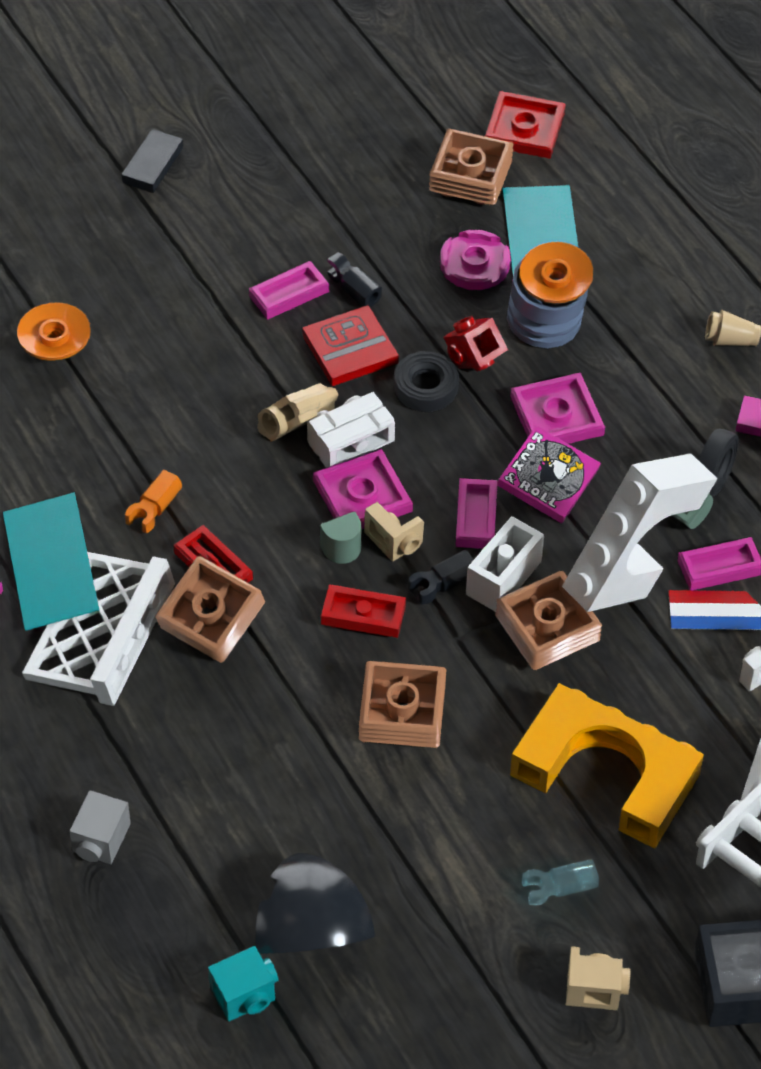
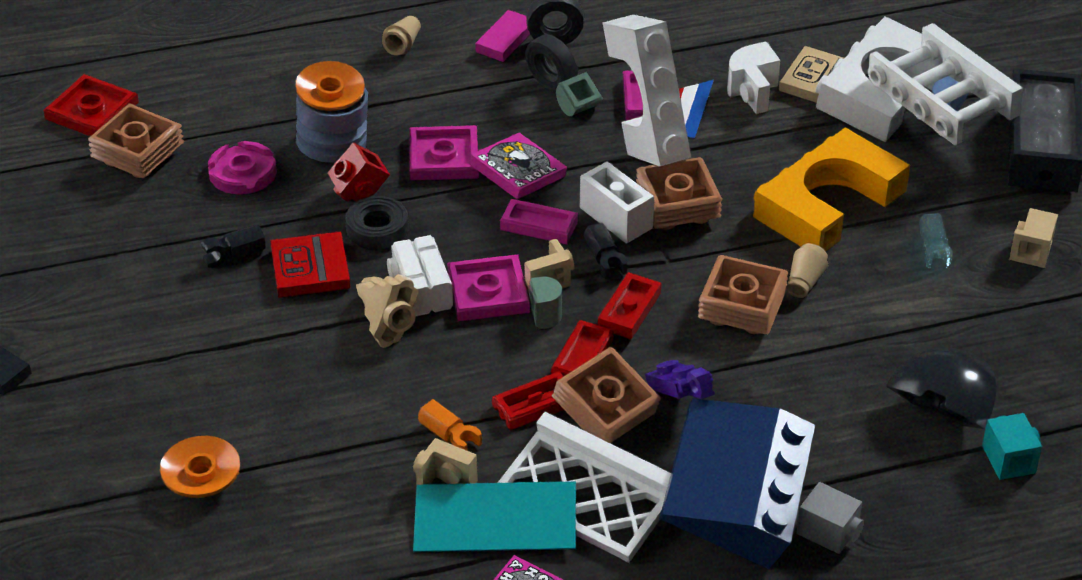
camera: 75 degrees left, 10 degrees down
dark pink tile [249,261,329,320] -> none
teal piece [503,185,578,275] -> none
none -> tan bracket [413,438,478,485]
none -> red tile [551,320,614,376]
none -> dark purple hinge [645,360,715,399]
none -> dark blue slope [659,398,815,569]
none -> tan cone [787,243,828,298]

